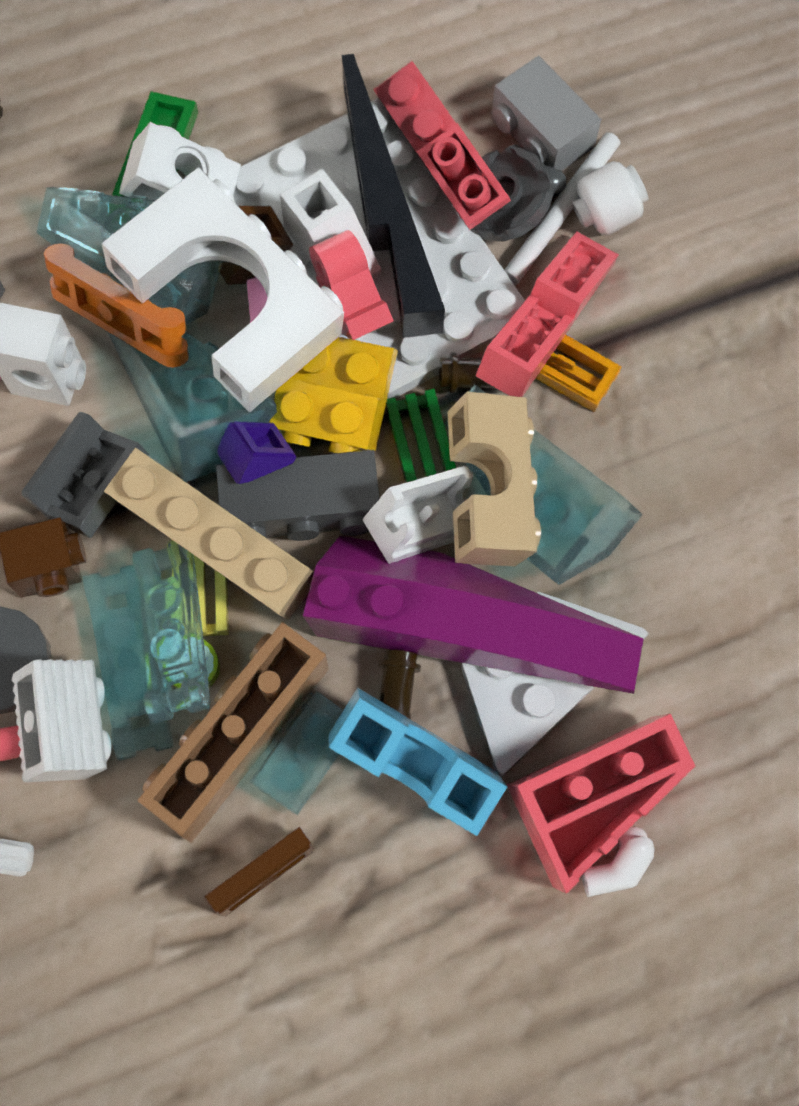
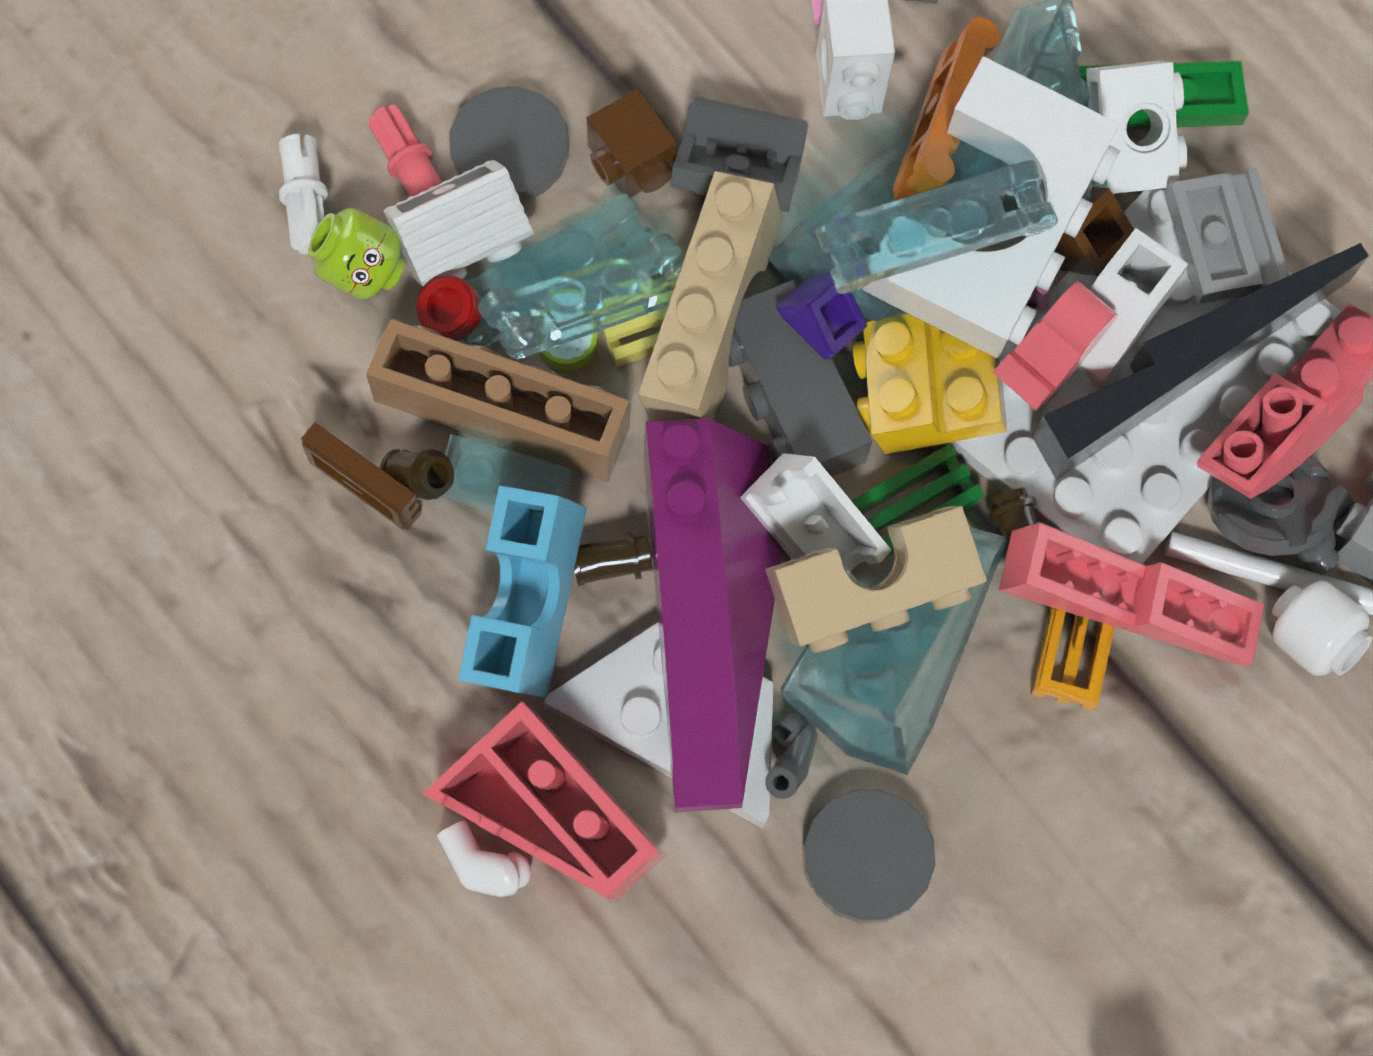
camera: 70 degrees right, 0 degrees up
none -> lime head [308,208,405,300]
none -> dark brown pin [380,449,455,500]
none -> red tile [416,275,483,341]
none -> dark grey arm [765,712,818,799]
none -> dark grey tile [803,789,936,923]
none -> clear light blue plate [816,160,1058,294]
none -> light grey plate [1165,168,1289,304]

